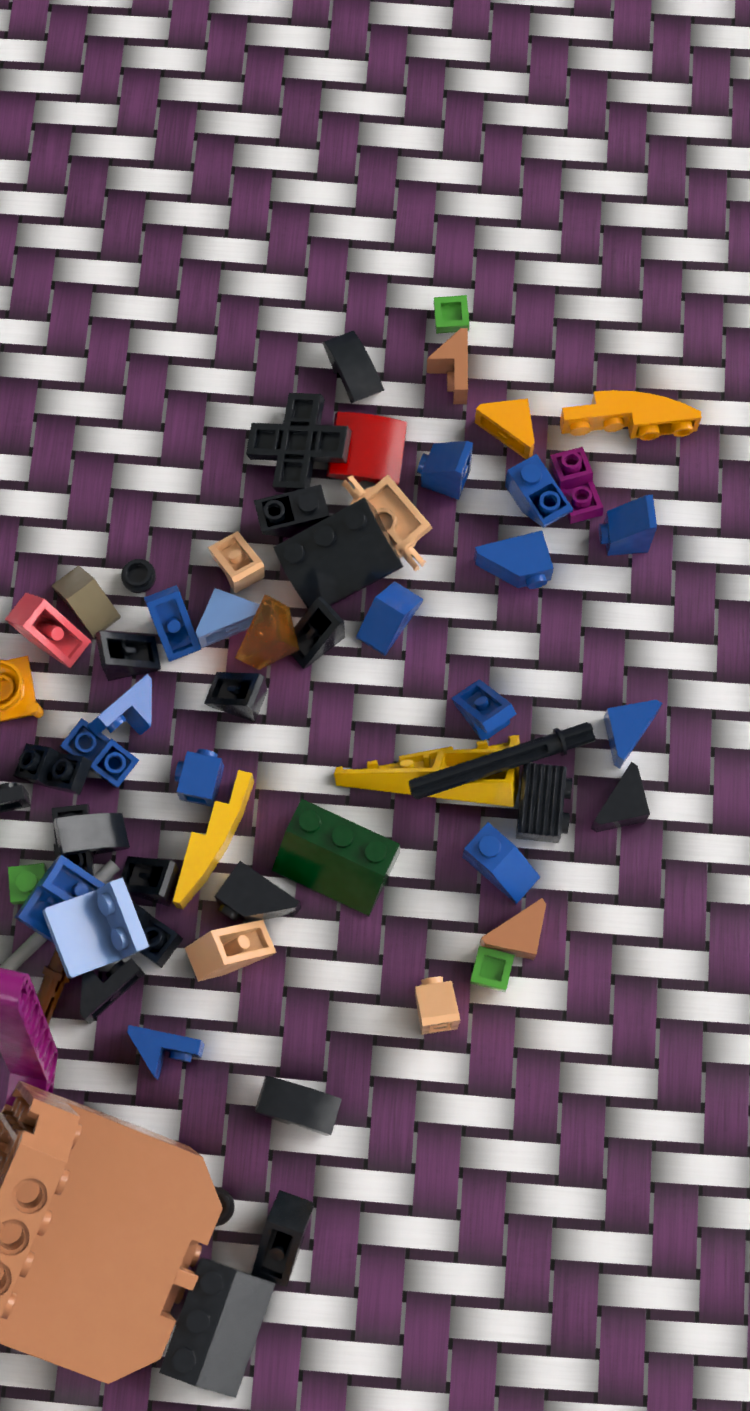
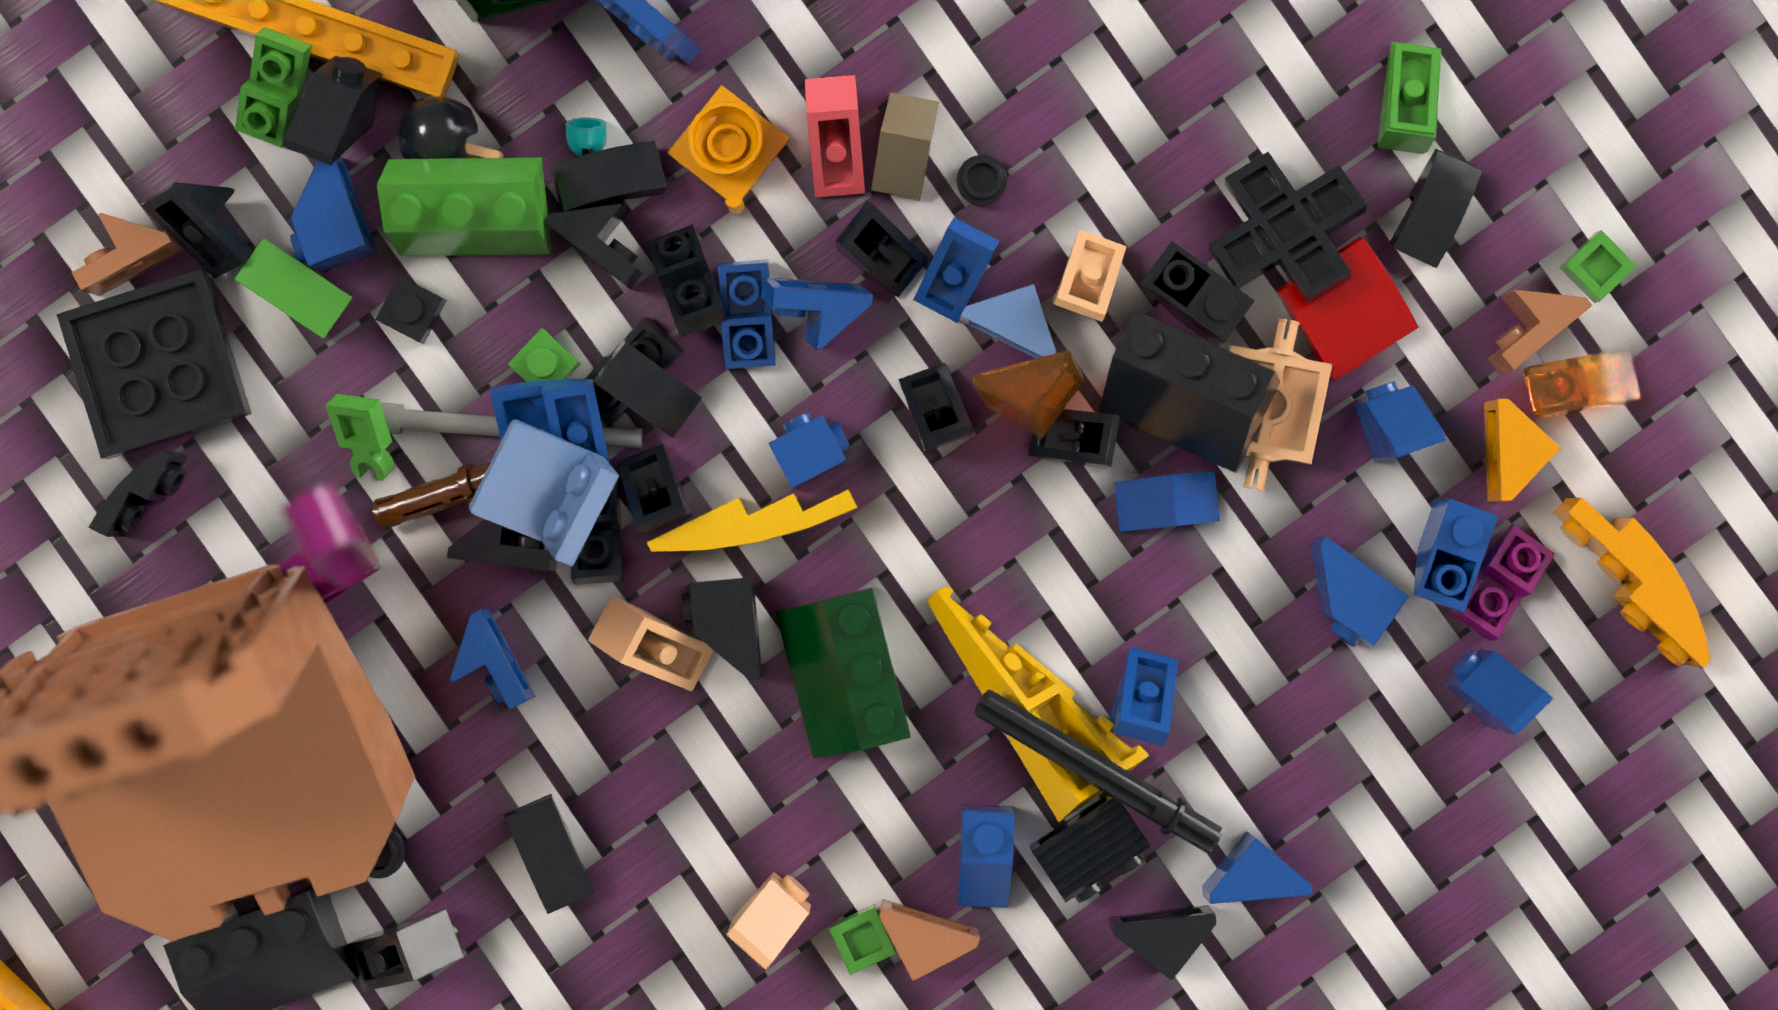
camera: 50 degrees right, 15 degrees up
none -> bright green slope [1378,42,1441,154]
none -> clear orange slope [1523,350,1641,418]

